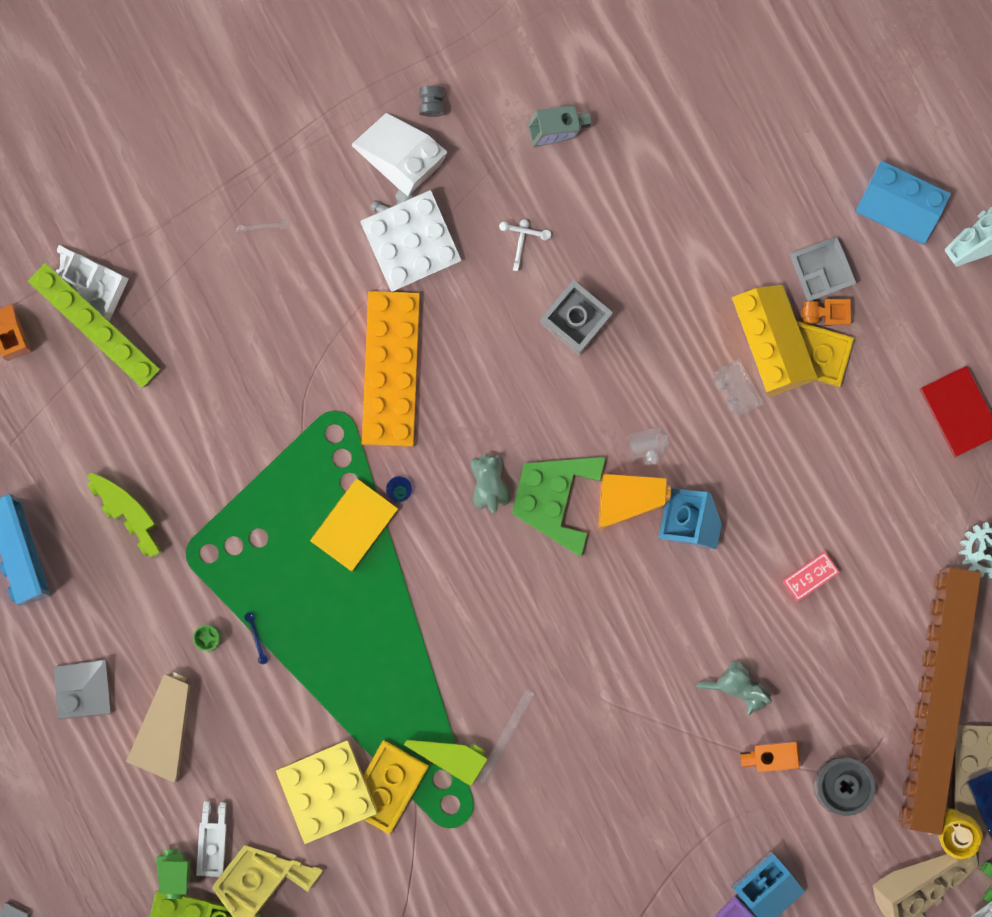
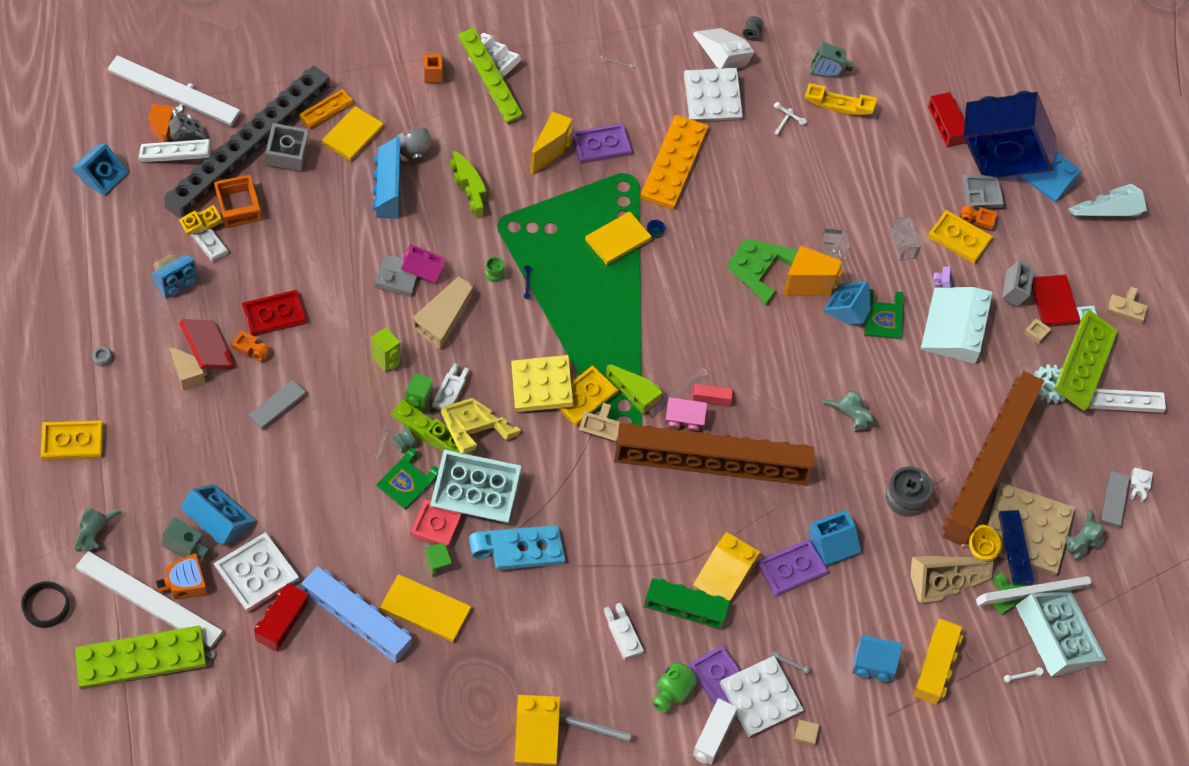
camera: 15 degrees right, 25 degrees down
sand green animal [471,454,510,514] -> none
light grey brick [539,280,613,356] -> none
yellow slope [732,285,818,398] -> none
orange torso [740,740,801,772] -> none
coral tile [782,551,840,602] -> none
none -> lime brick [371,327,401,373]
none -> light grey cylinder [395,128,432,161]
none -> dark pink hinge [401,244,444,283]
none -> yellow slope [530,111,574,174]
none -> medium lavender tile [571,123,632,164]
none -> tan plate [579,403,621,441]
none -> dark orange brick [614,423,814,486]
none -> bright pink brick [665,397,707,431]
none -> coral slope [692,384,732,406]
none -> yellow slope [804,83,877,115]
none -> green flag [864,289,903,339]
none -> light aqua slope [920,287,993,364]
none -> red brick [928,92,970,148]
none -> lavender tile [933,266,953,288]
none -> clear blue brick [963,91,1056,178]
none -> light grey brick [1002,260,1034,306]
none -> tan tile [1024,319,1051,344]

